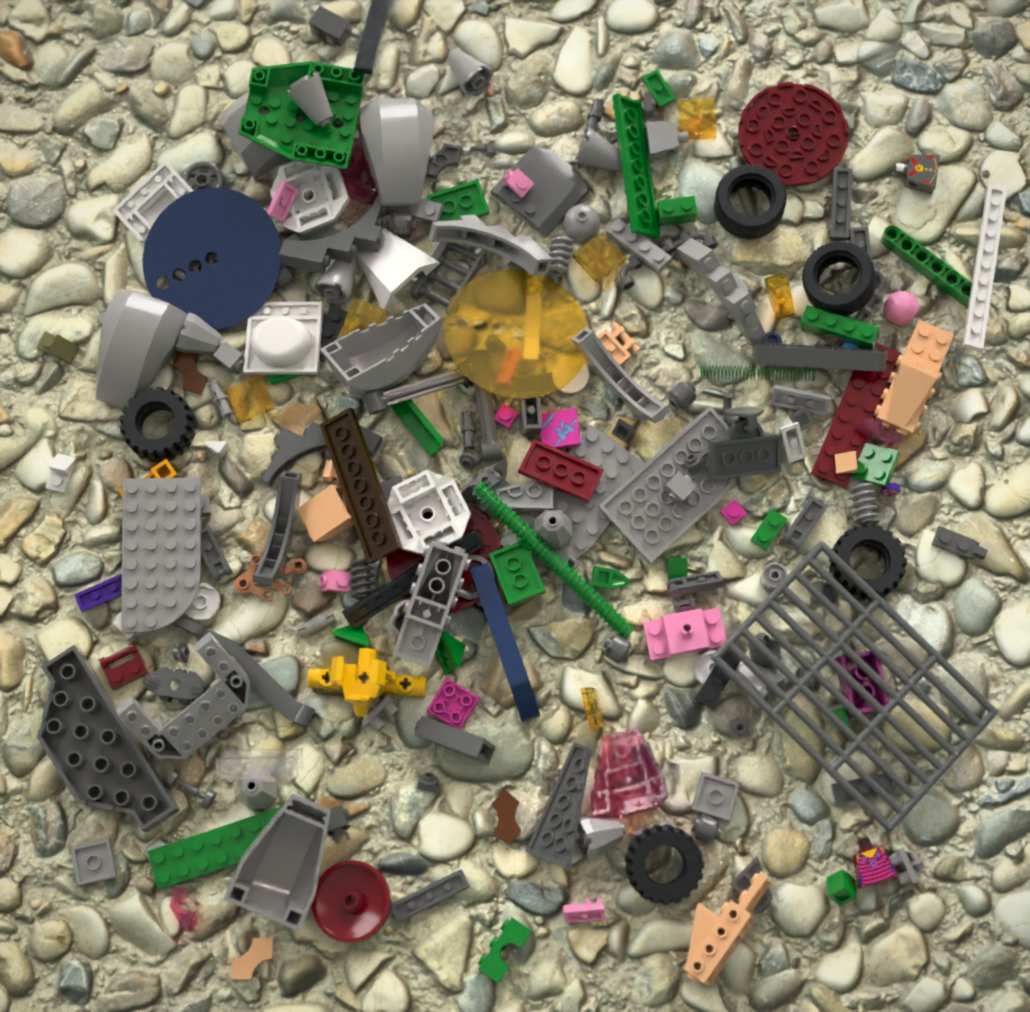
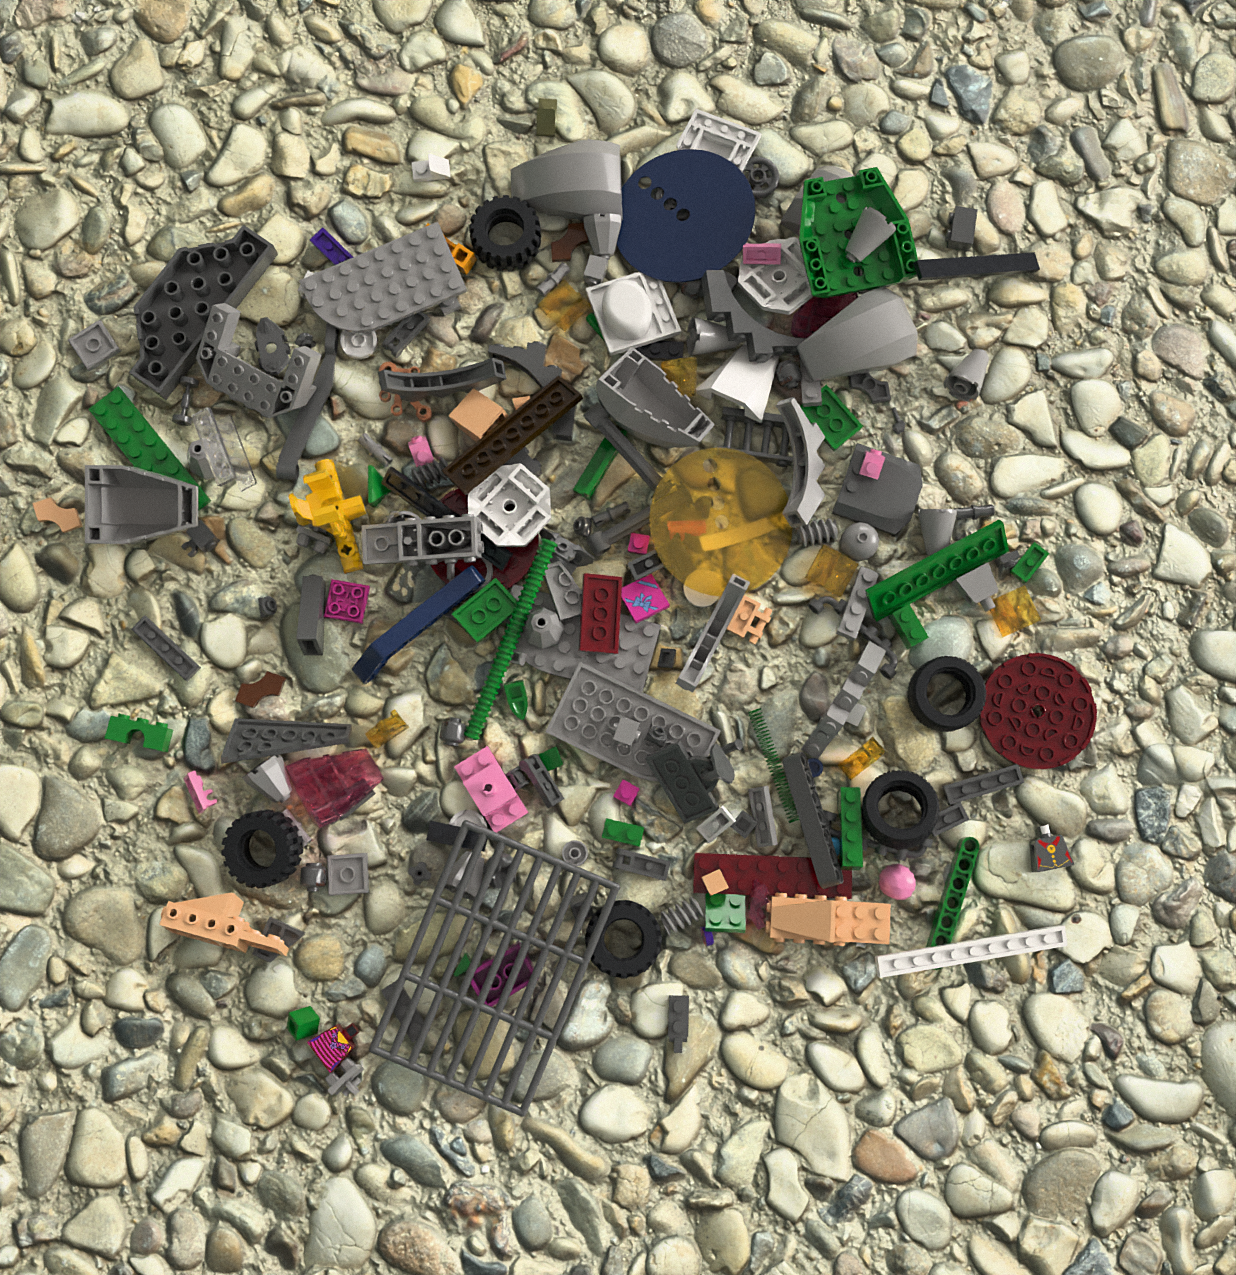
camera: 60 degrees right, 5 degrees up
dark red plate [98,642,149,691] -> none
clear pink slope [169,886,198,932] -> none
white slope [203,441,230,458] -> none
dark red dish [311,860,392,943] -> none
green slope [436,631,466,675] -> none
dark grey head [668,381,696,410] -> none

